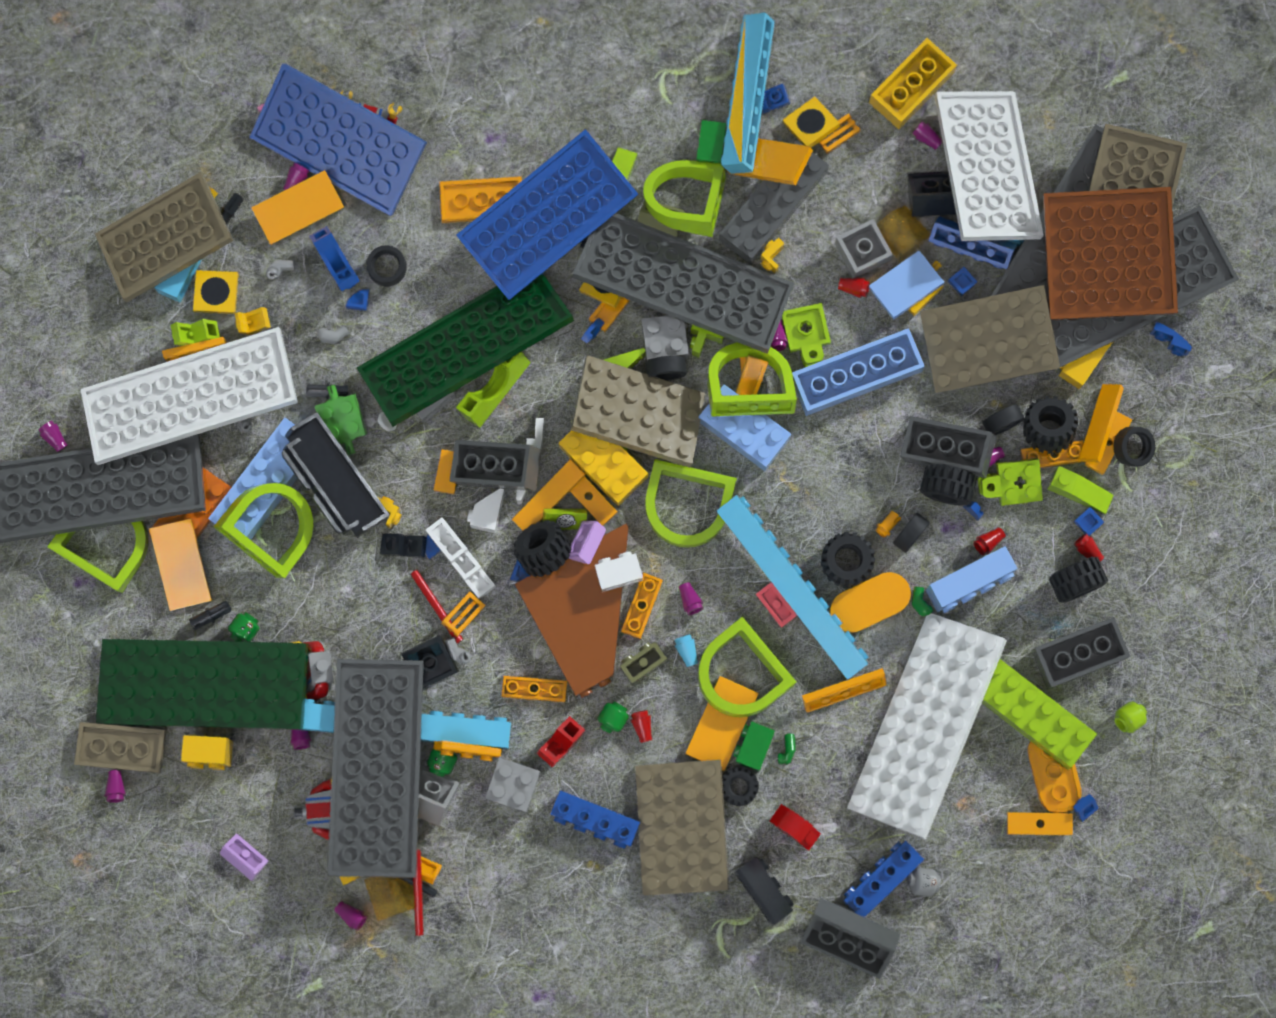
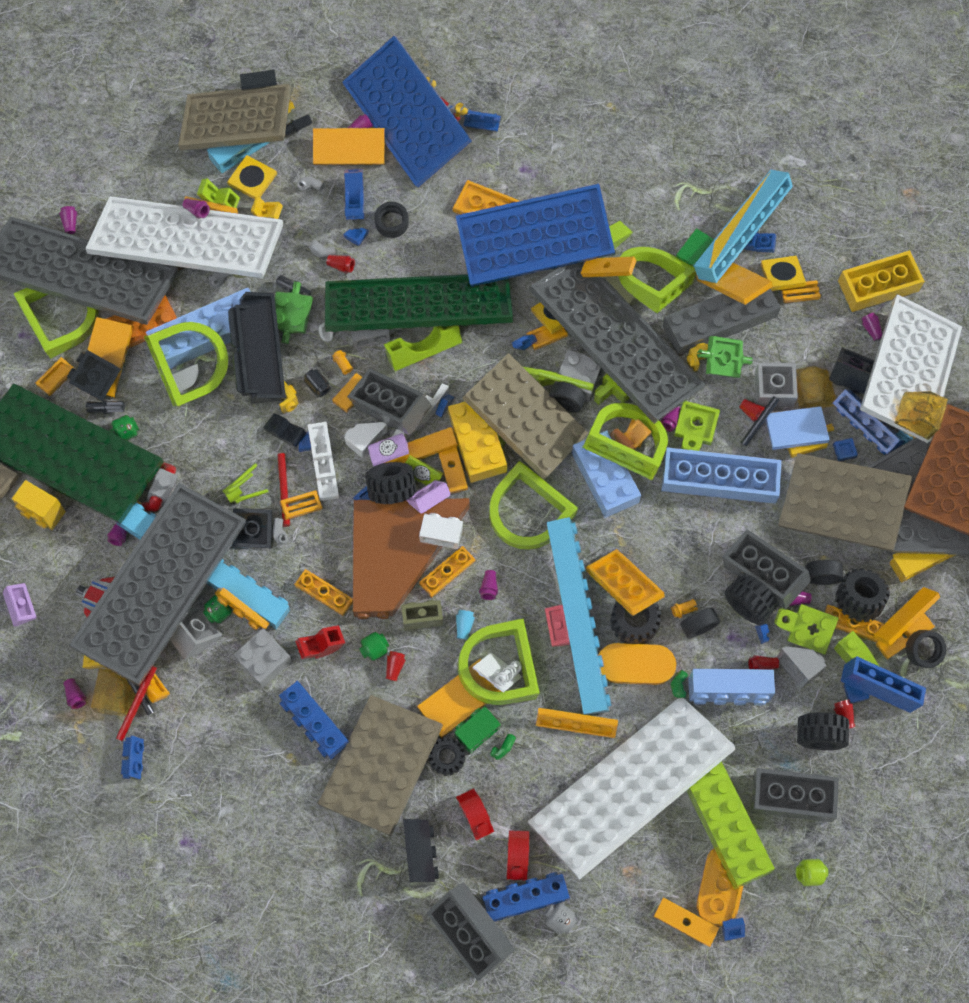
camera: 25 degrees right, 10 degrees down
none -> light orange tile [35,357,75,396]
none -> black plate [67,350,121,401]
none -> blue hinge [121,736,144,779]
none -> light grey brick [172,364,199,392]
none -> magenta cone [182,198,210,219]
none -> lime plant [223,463,268,504]
none -> black slope [240,69,277,90]
none -> black brick [304,369,331,397]
none -> red cone [326,255,355,274]
none -> light orange pin [332,350,354,375]
none -> lavender slope [368,433,409,466]
none -> blue tile [435,394,455,417]
none -> blue hinge [463,109,501,132]
none -> white hinge [473,652,522,693]
none -> red brick [506,830,529,880]
none -> lime bar [538,369,594,391]
none -> light orange tile [580,256,637,277]
none -> light orange tile [586,549,665,616]
none -> dark orange cone [609,428,635,450]
none -> bright green plate [697,336,753,378]
none -> black bar [741,396,779,446]
none -> light grey slope [777,646,827,689]
none -> blue brick [841,656,926,713]
none -> clear yellow slope [894,391,948,440]

